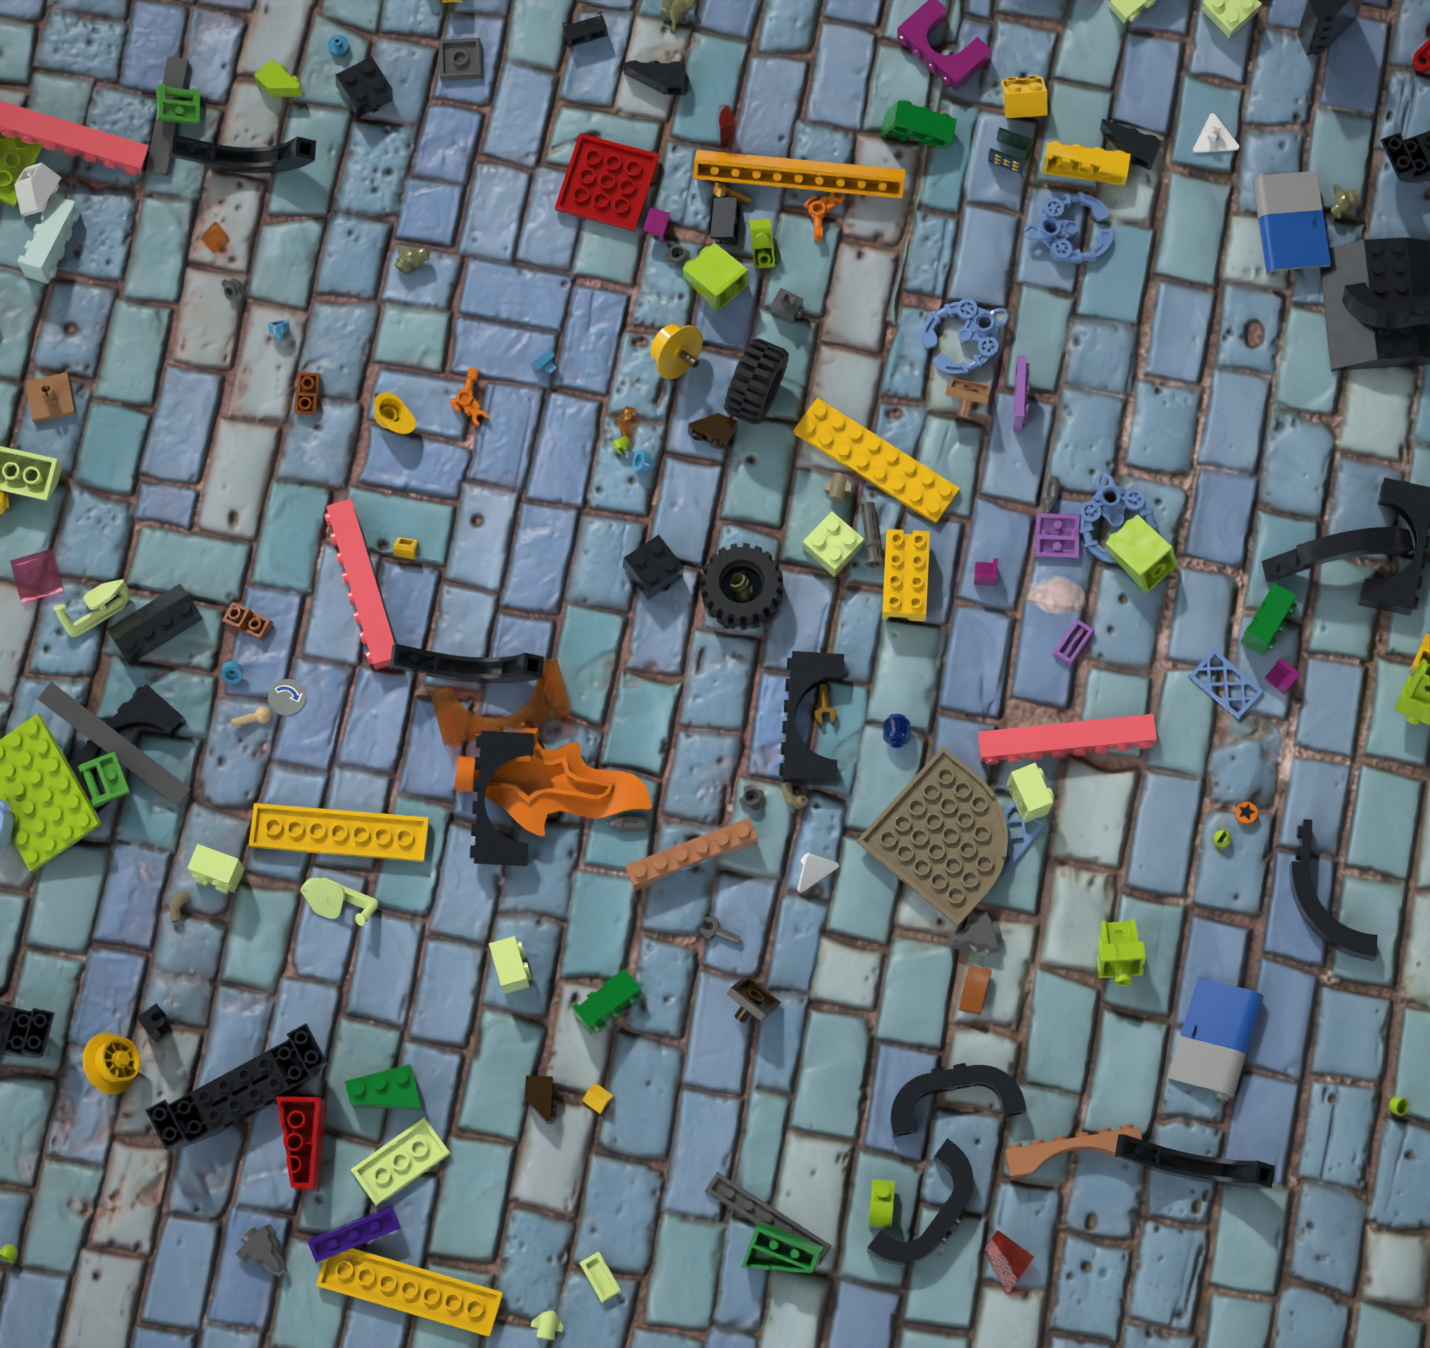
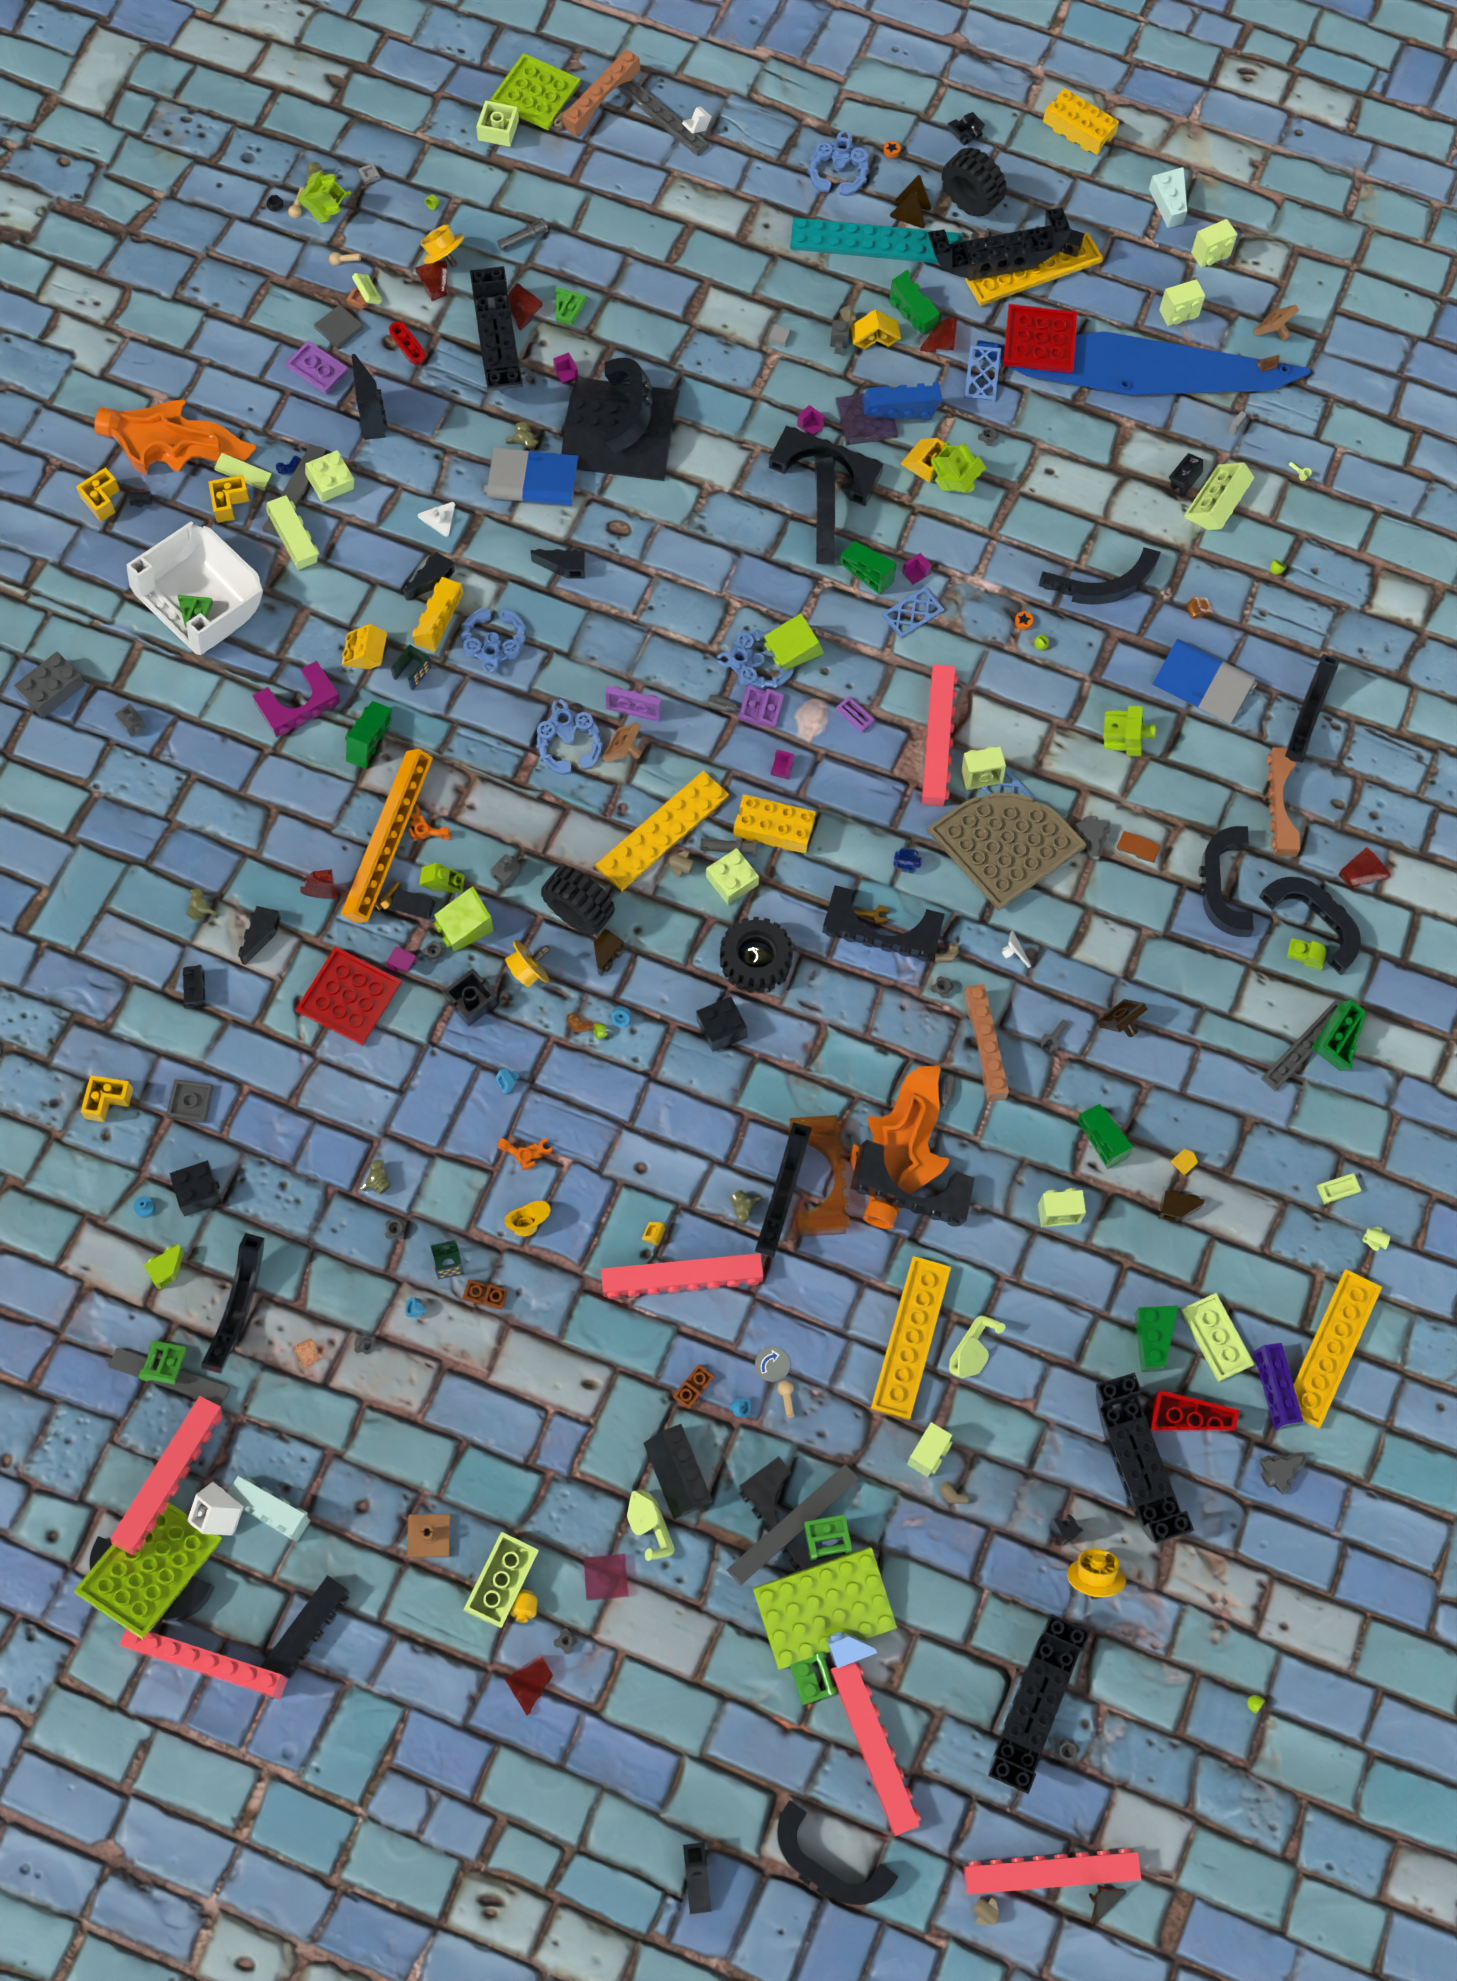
camera: 85 degrees left, 5 degrees down
none -> dark grey plate [385,1220,405,1240]
none -> clear green piece [430,1240,464,1280]
none -> black brick [443,968,499,1027]
none -> black slope [531,549,585,579]
none -> olive animal [730,1190,762,1223]
none -> clear orange slope [1186,597,1213,619]

